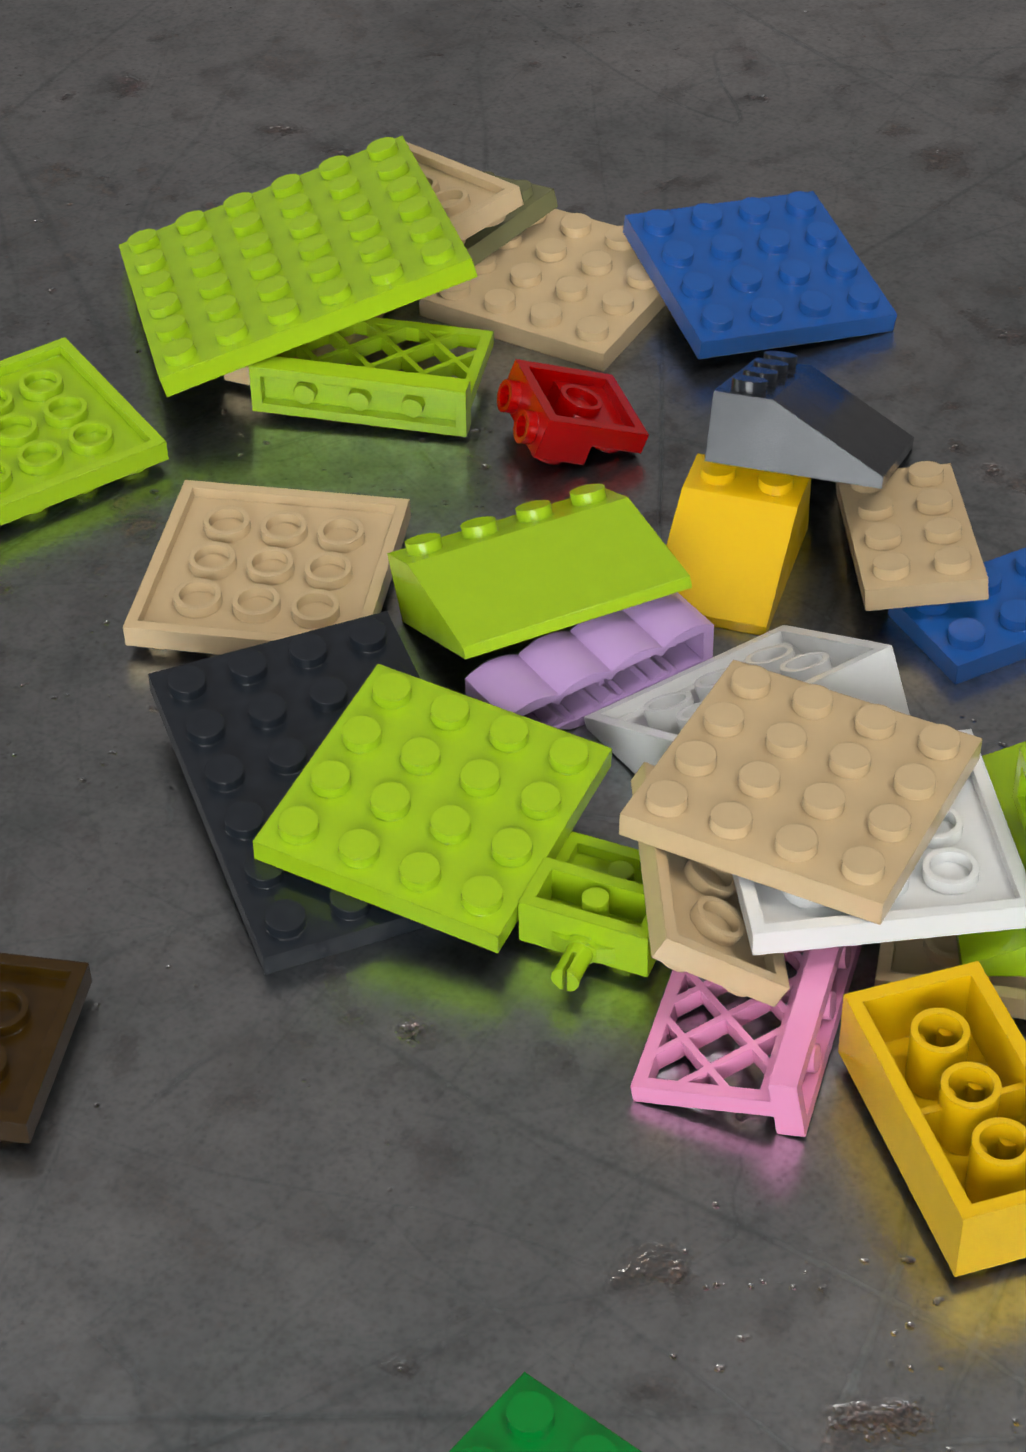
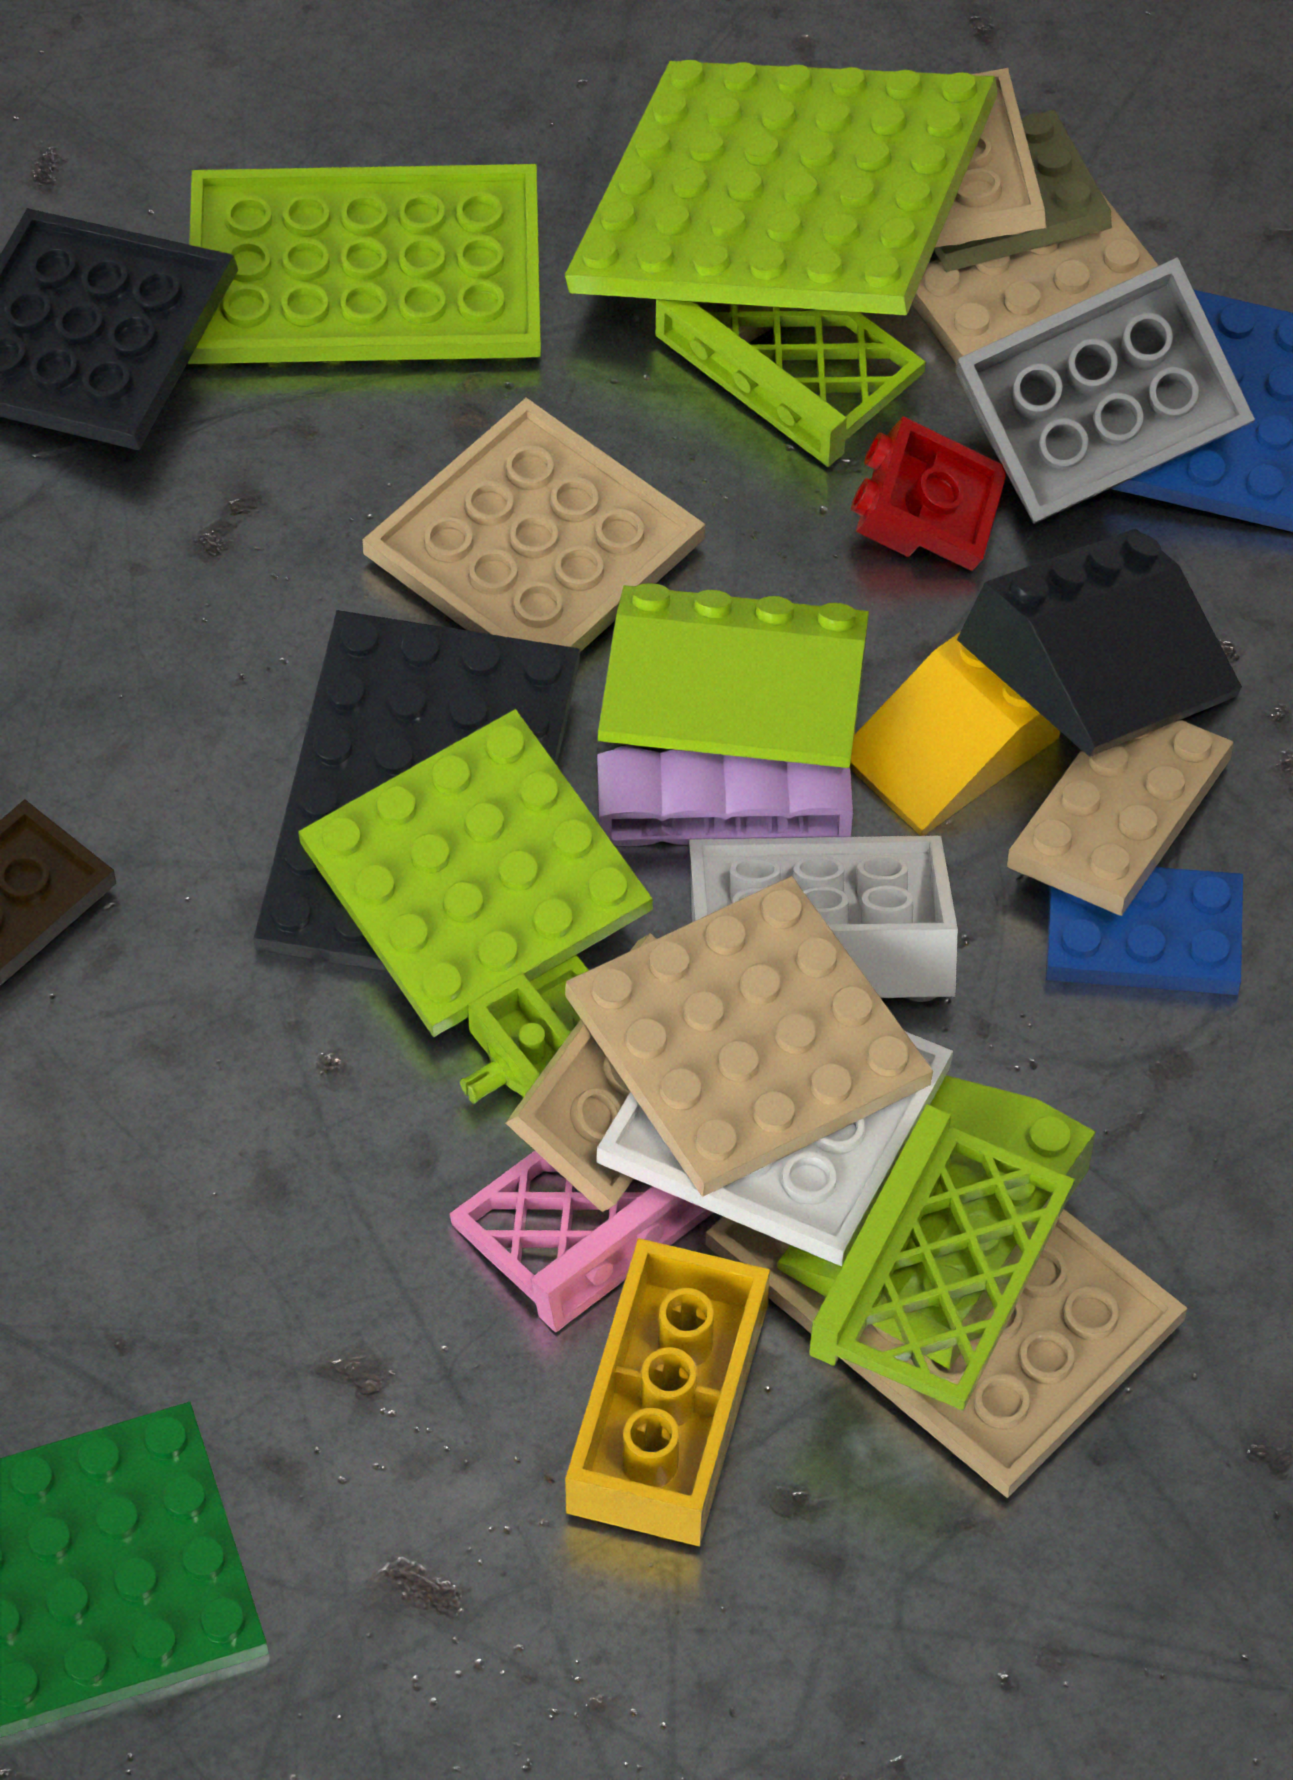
camera: 30 degrees right, 15 degrees up
none -> light grey slope [956,257,1255,524]

